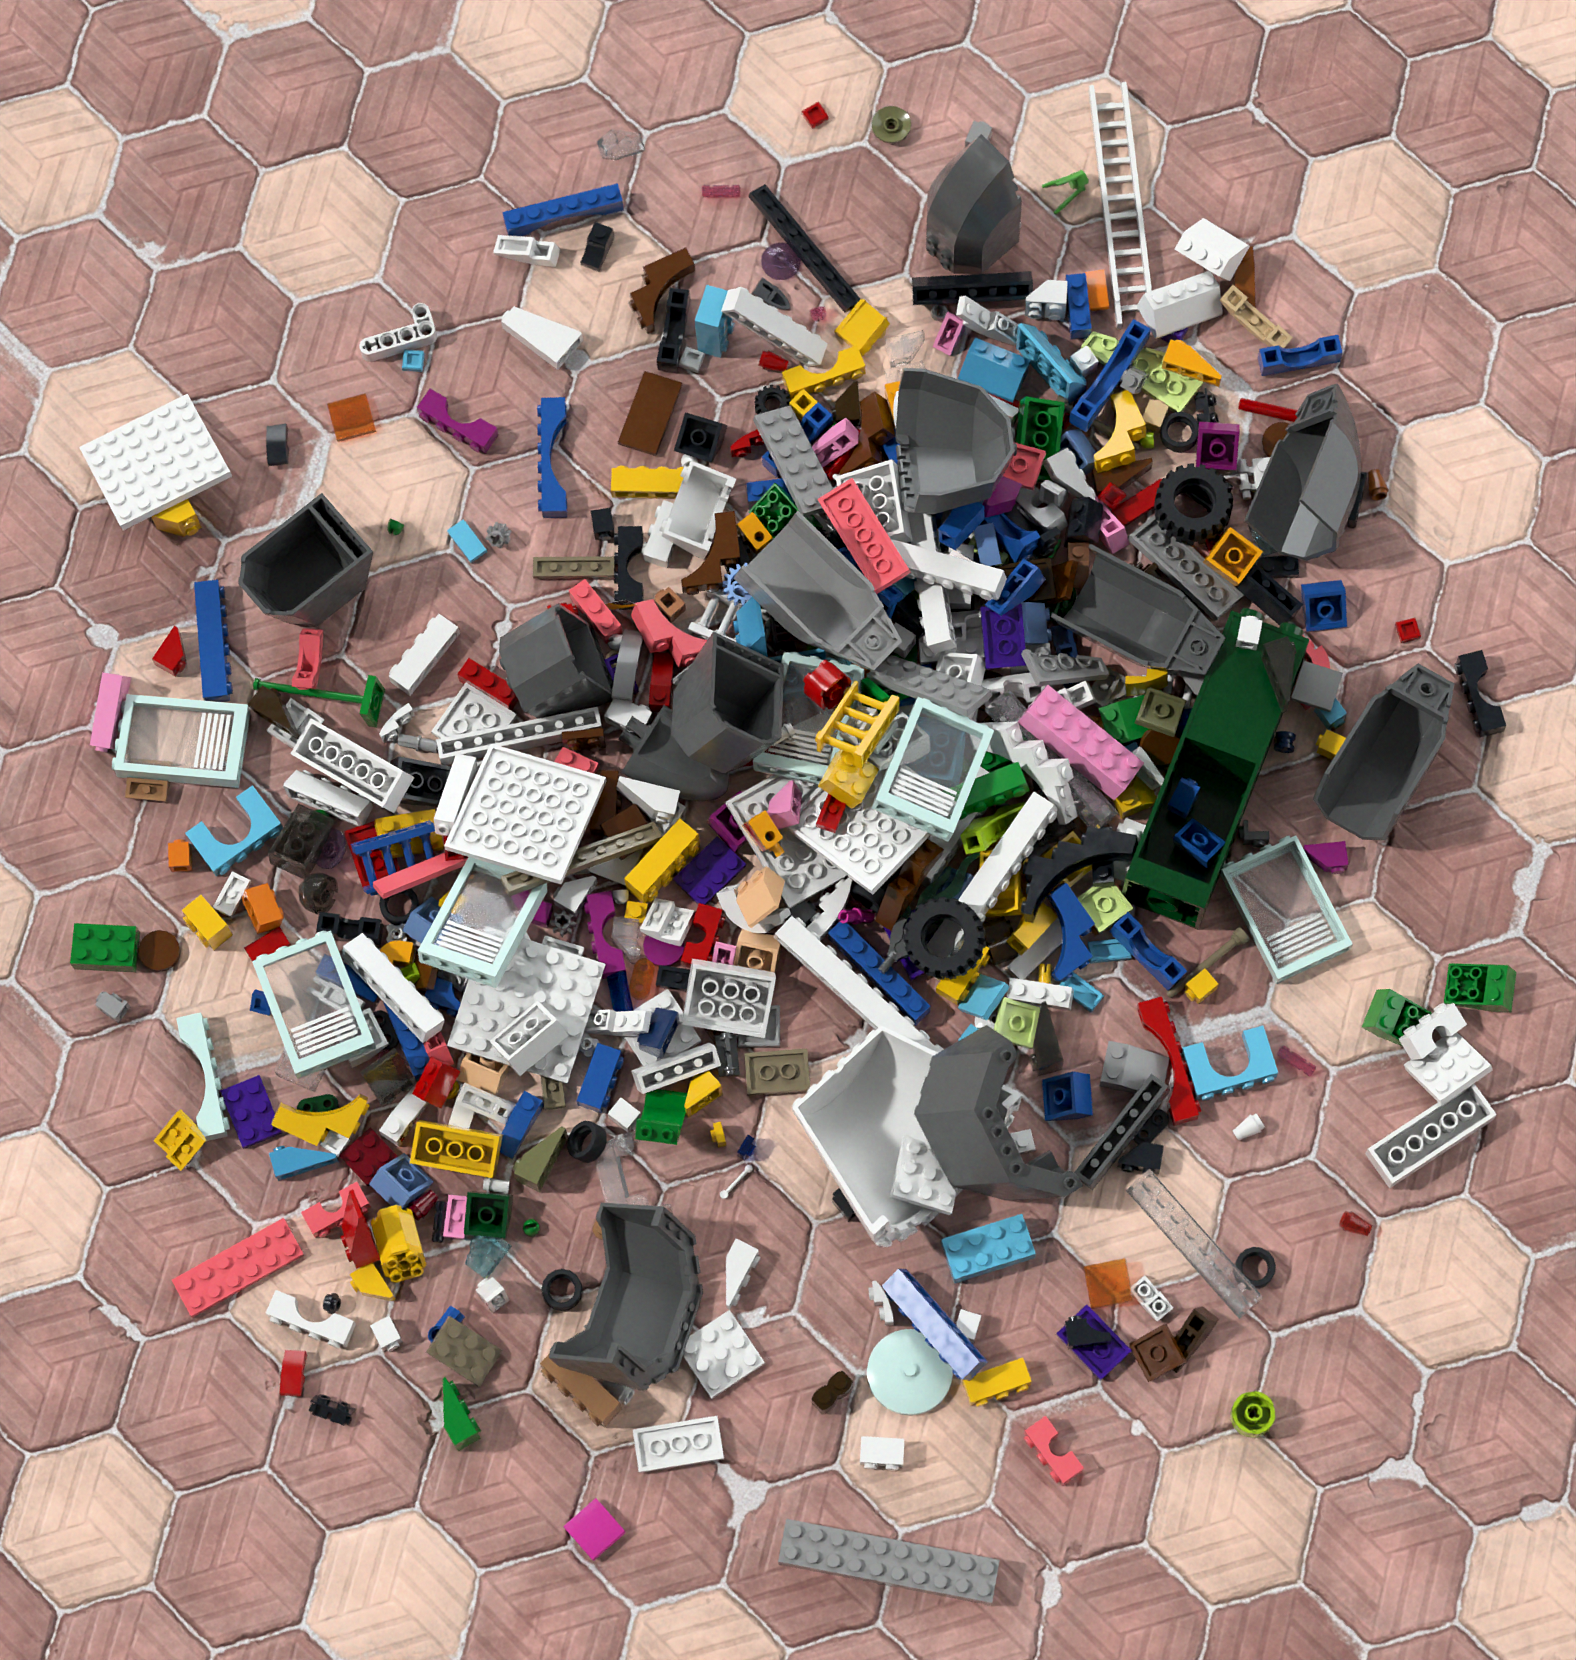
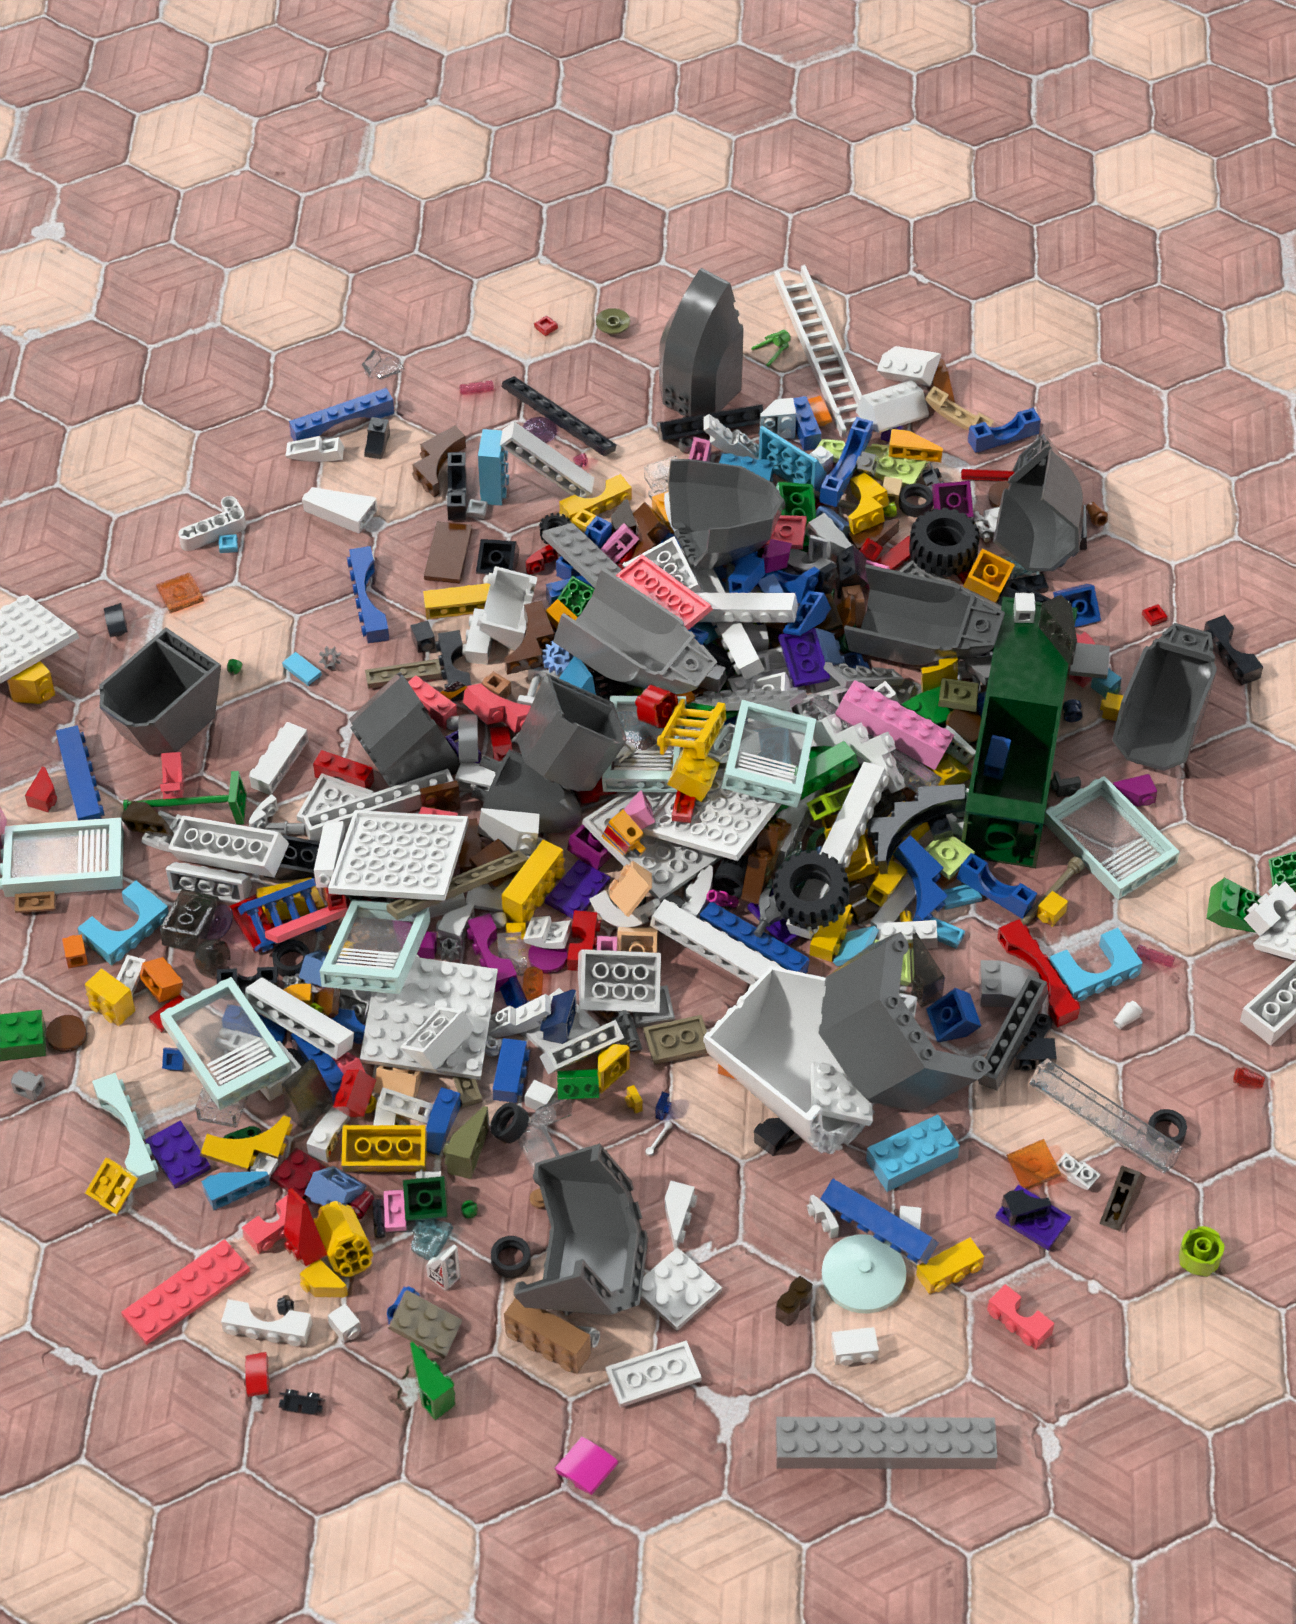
camera: 15 degrees left, 20 degrees down
magenta arch [417,388,499,454] -> none
black hinge [656,965,690,991] -> none
red cone [758,350,789,371] -> none
yellow slope [834,299,890,356] -> none
reddish brown plate [1129,1324,1186,1382] -> none
blue slope [1173,818,1225,868] -> none

